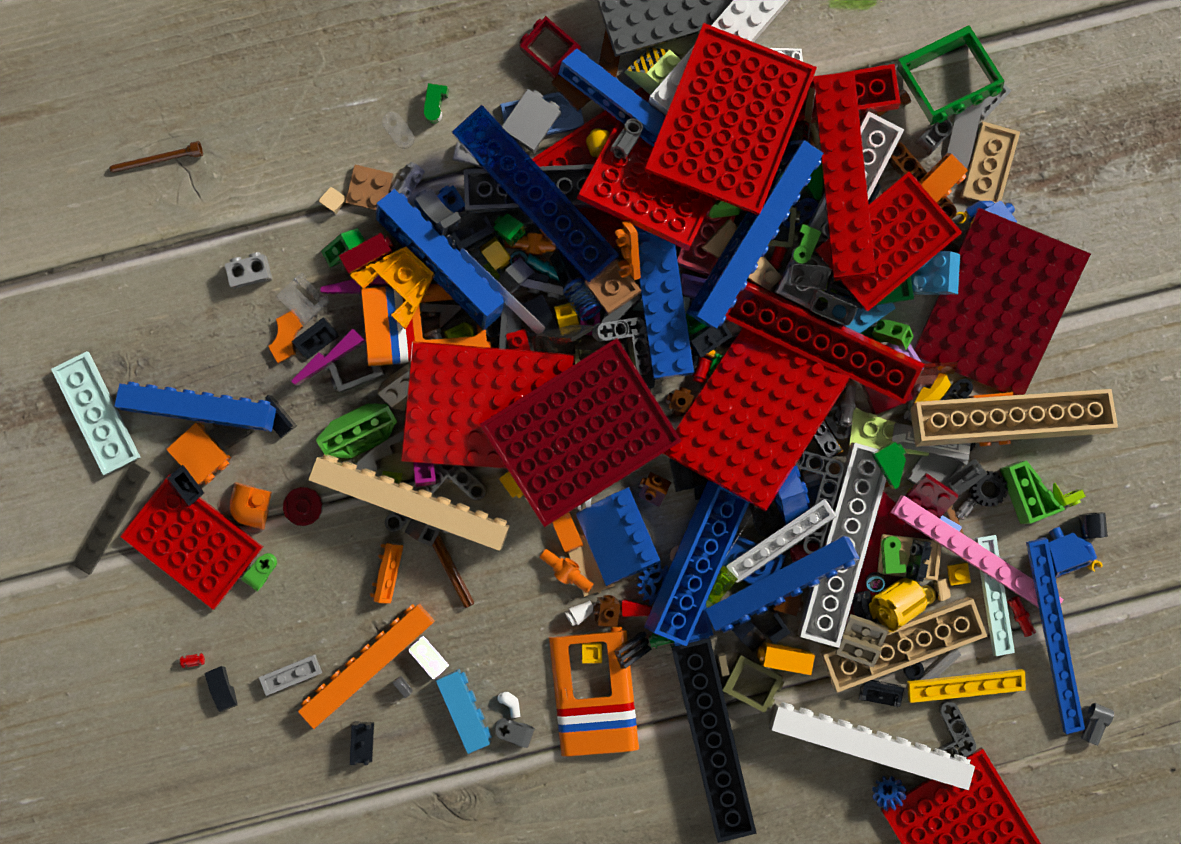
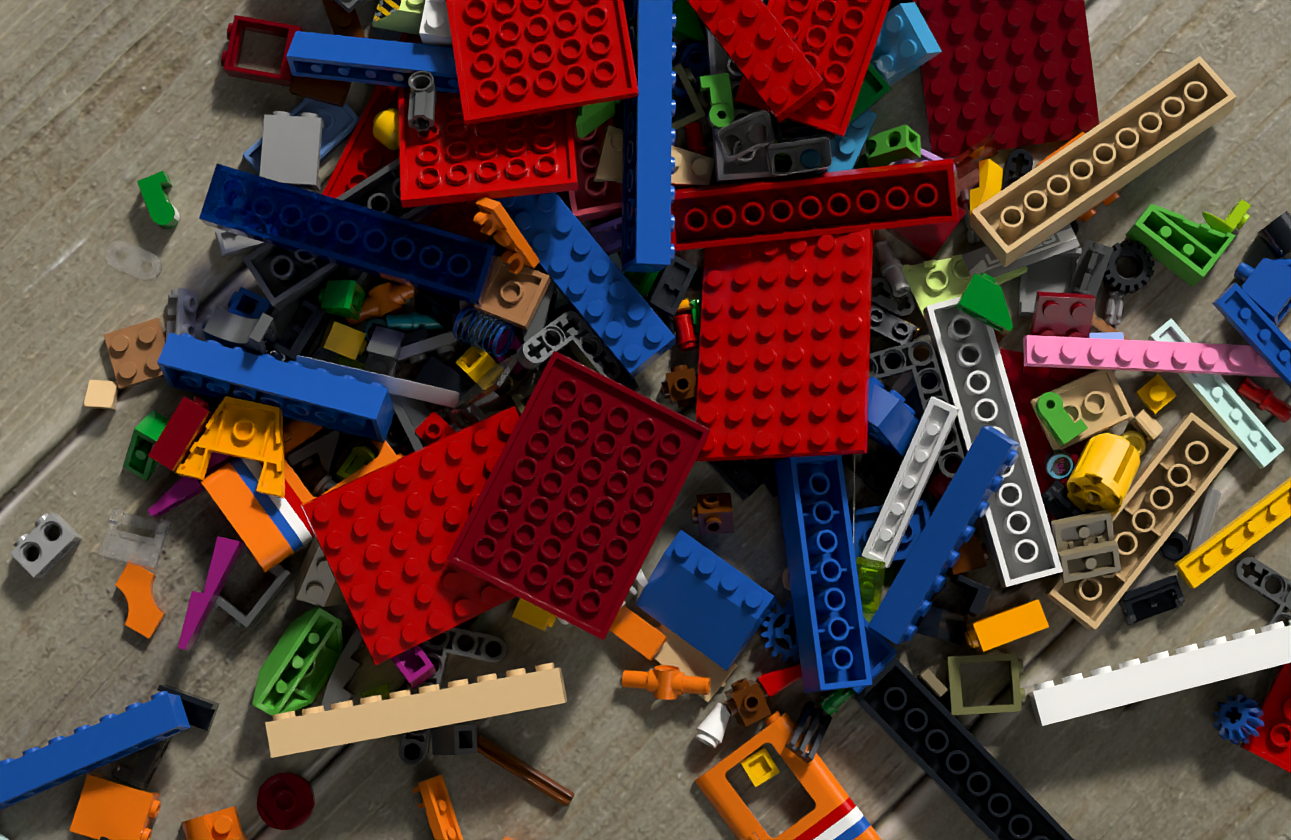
camera: 25 degrees left, 5 degrees down
black hinge [292,317,339,360] -> none
black hinge [905,539,932,582] -> none

